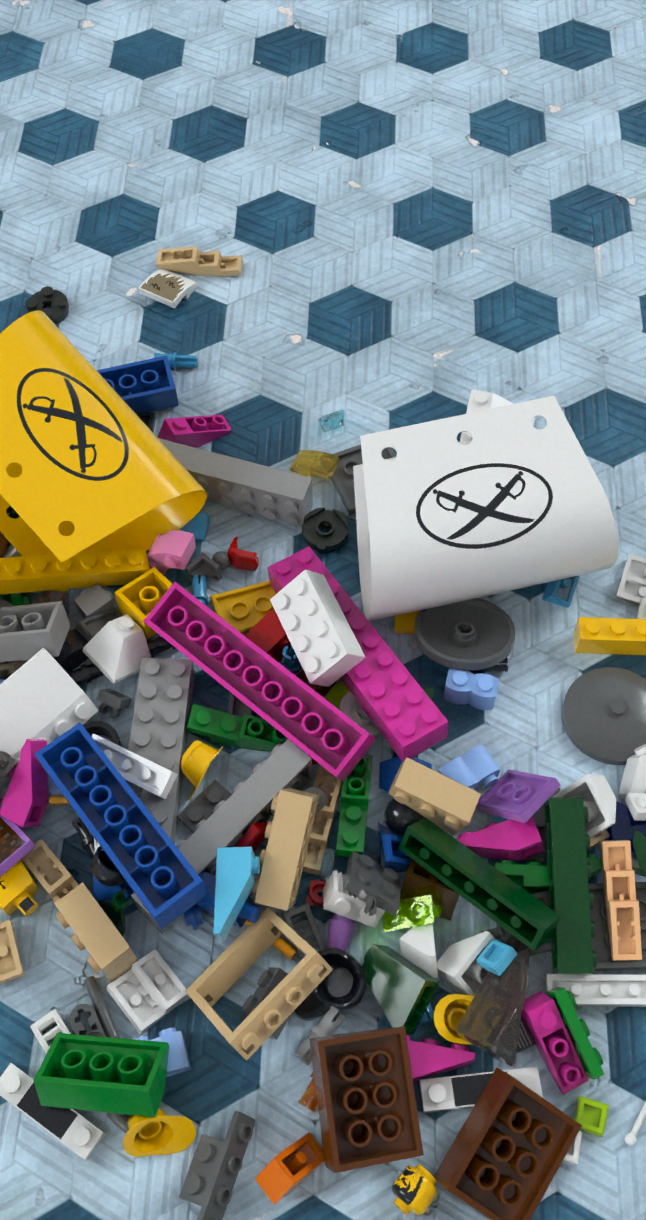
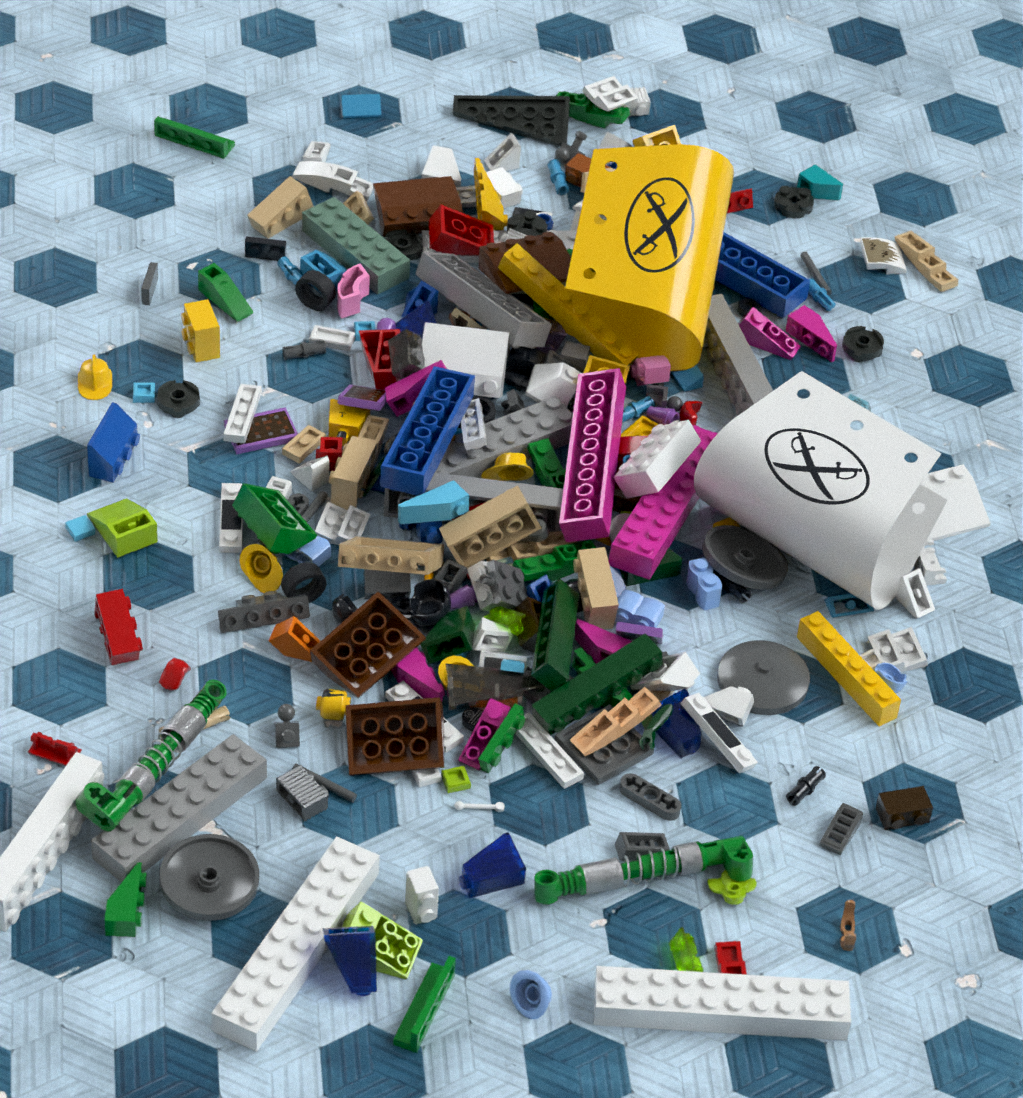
camera: 50 degrees right, 15 degrees down
none -> black tyre [281,562,327,603]
none -> white slope [291,456,329,492]
none -> red brick [315,437,343,471]
none -> black hair [332,594,357,624]
none -> medium lavender cone [646,406,680,425]
none -> dark pink slope [785,305,837,362]
none -> teal slope [797,164,843,201]
none -> dark grey bar [800,252,832,296]
none -> pearl dark grey plate [842,326,884,362]

